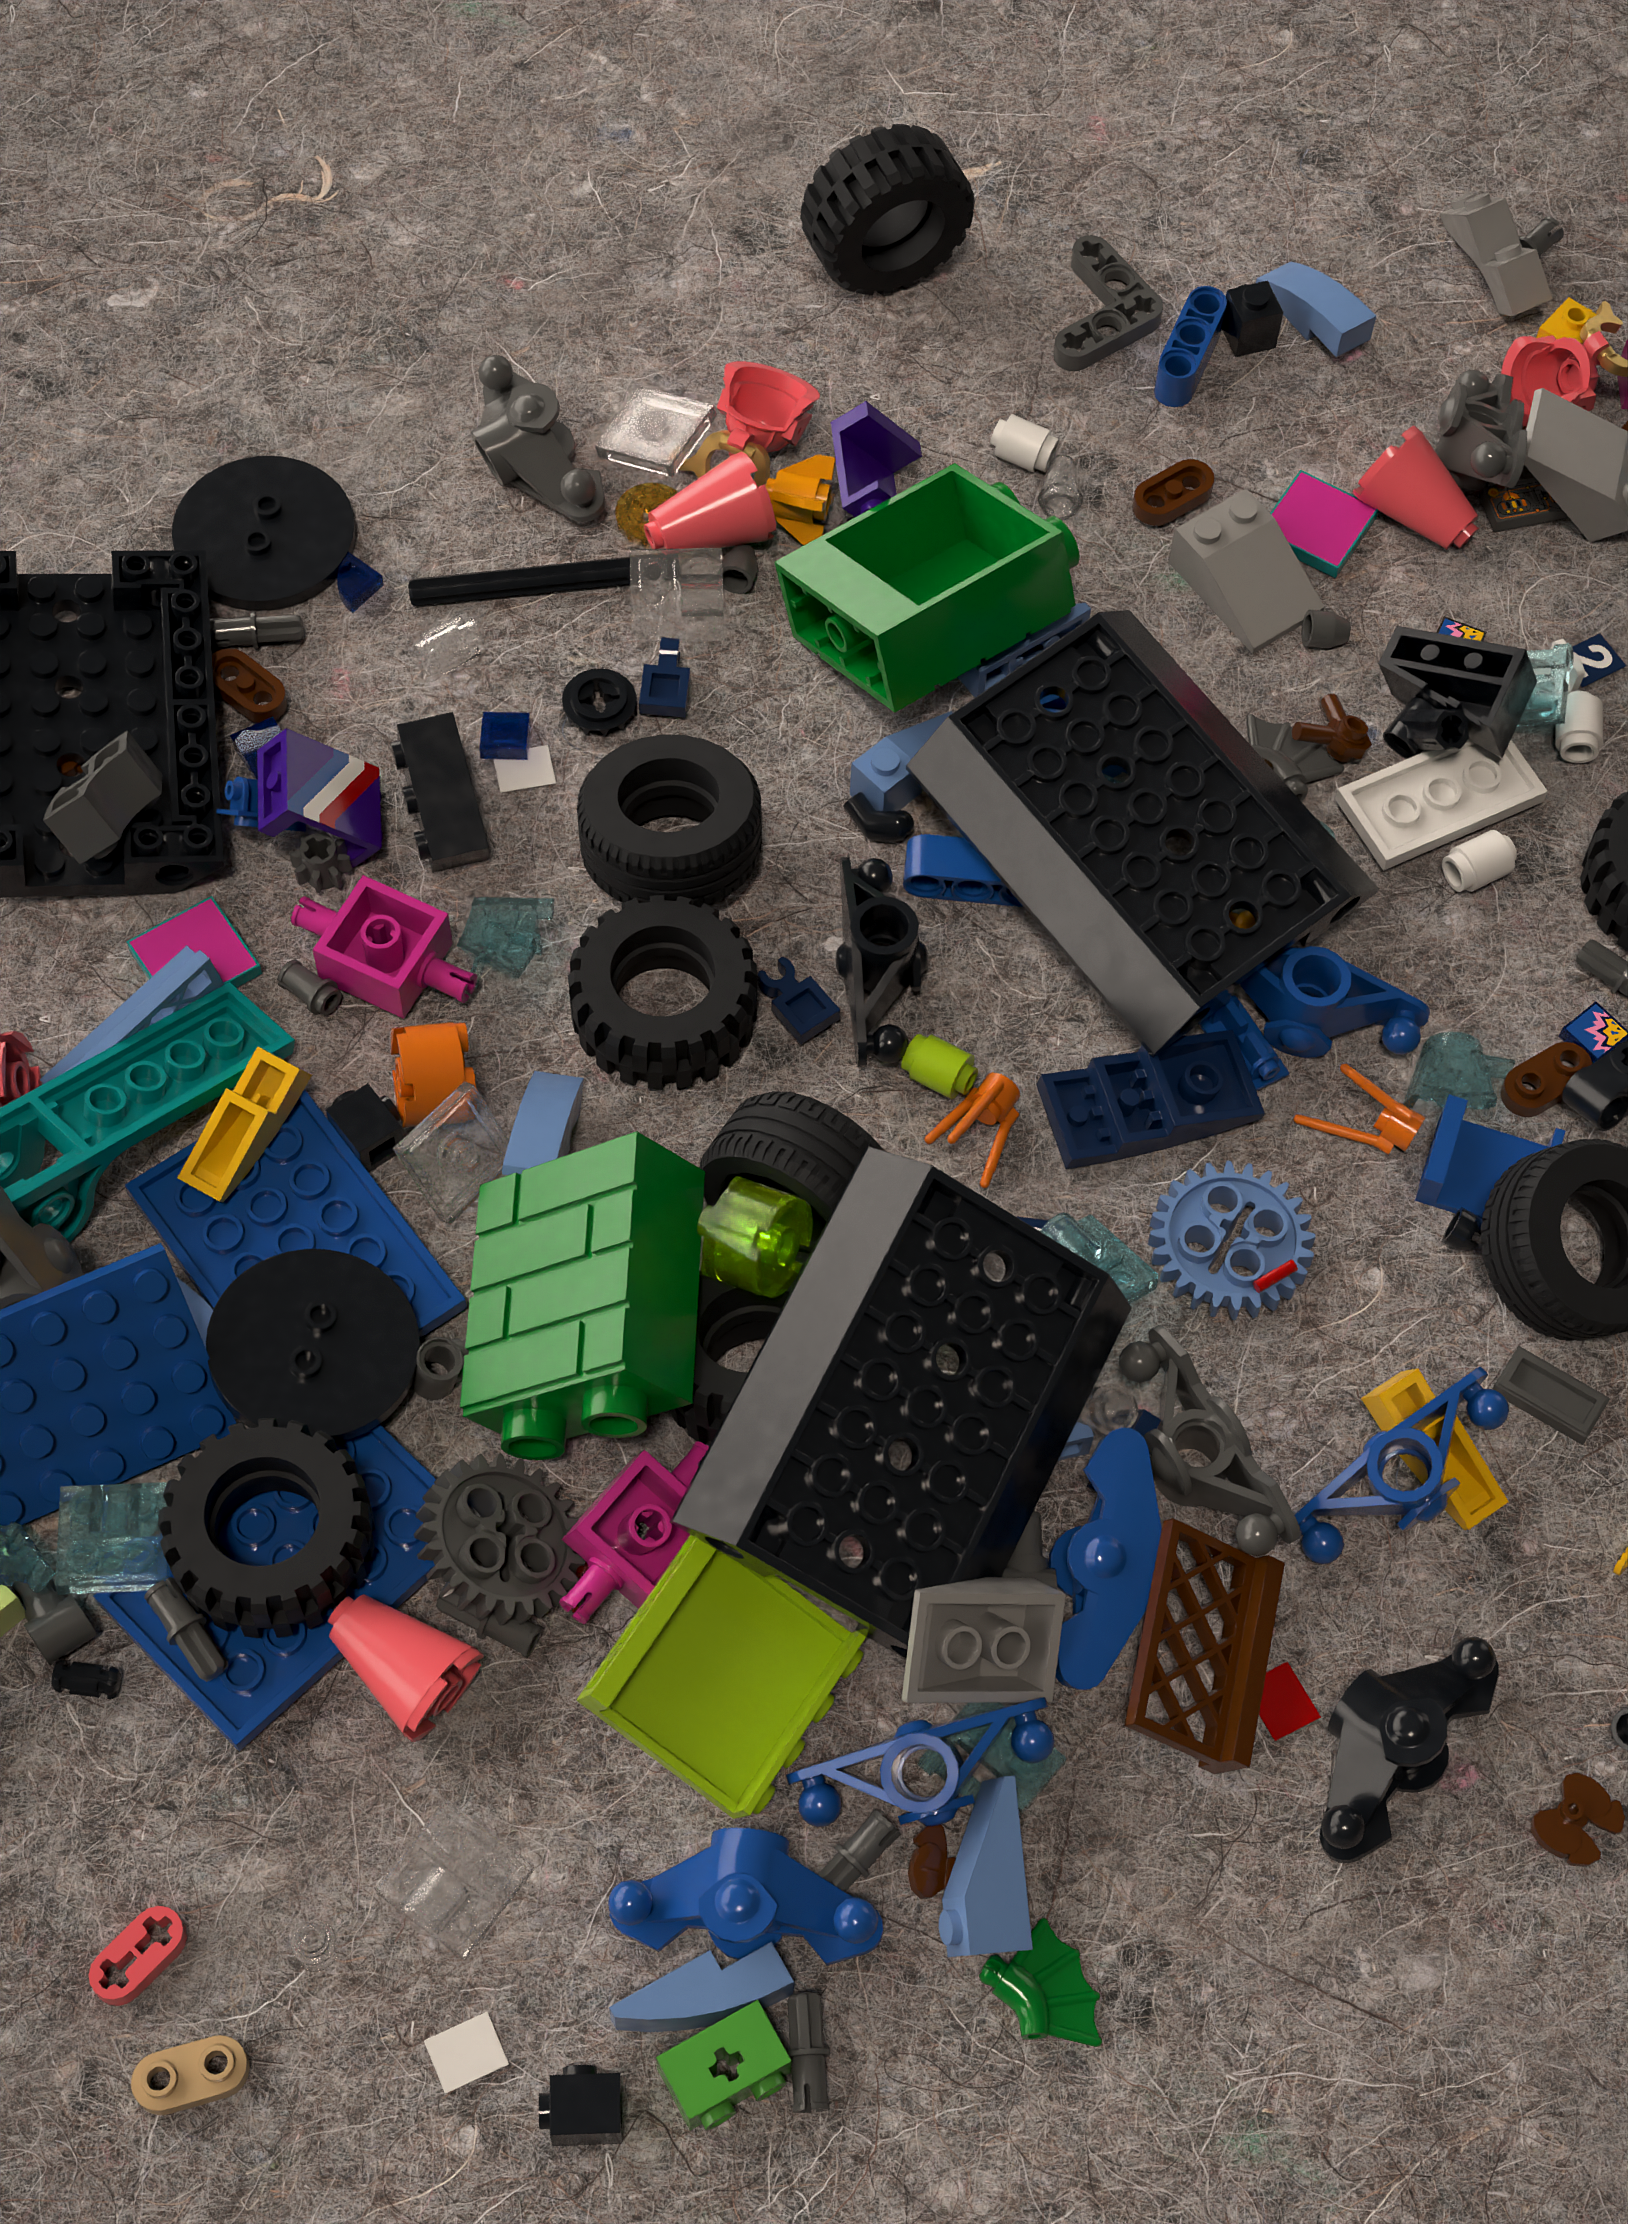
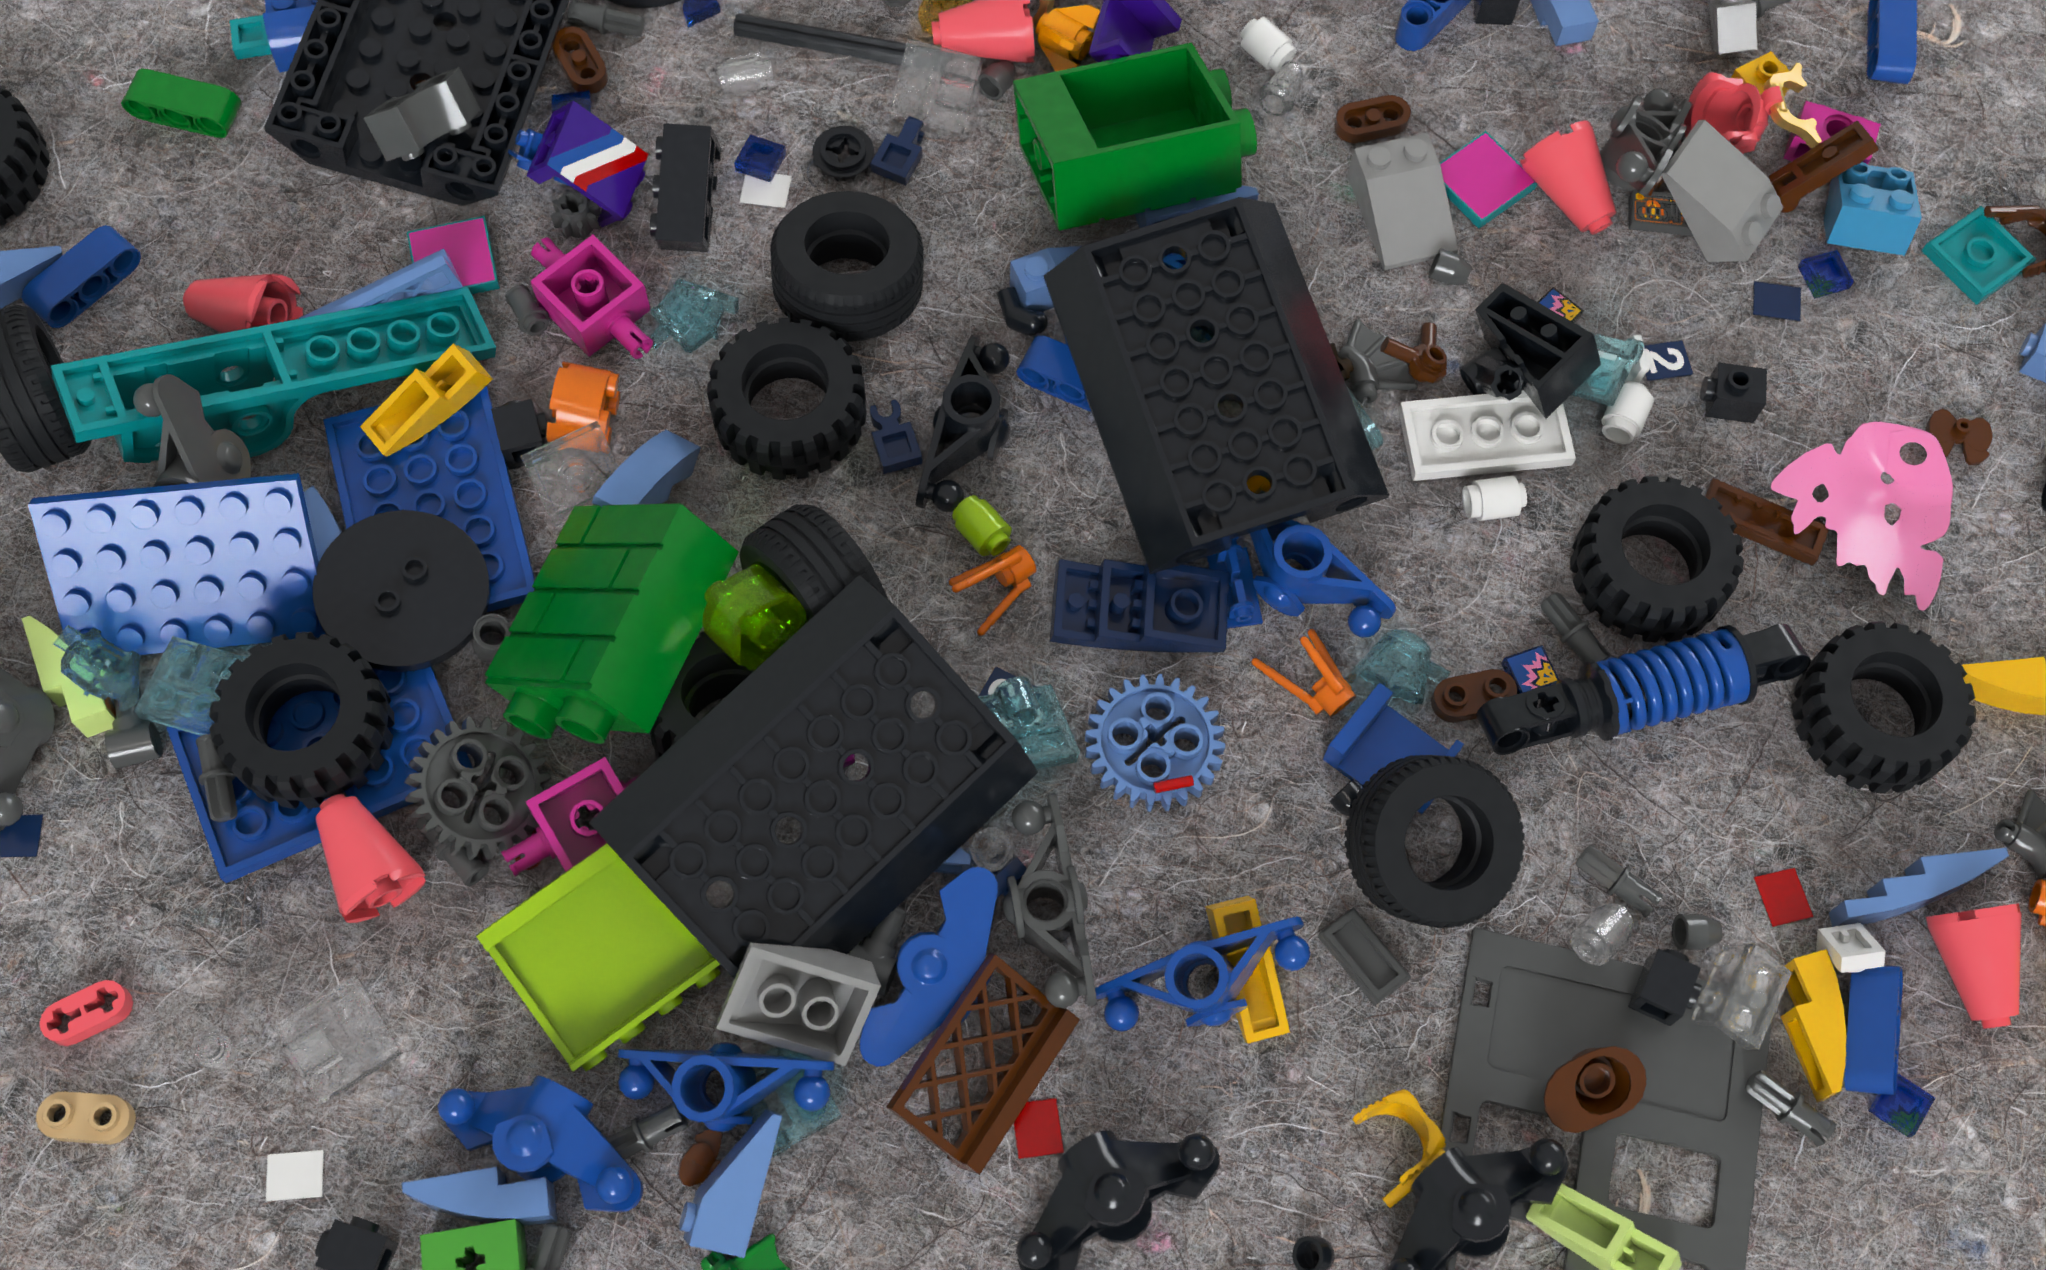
camera: 20 degrees right, 5 degrees up
black piece [51,1660,121,1699] -> none

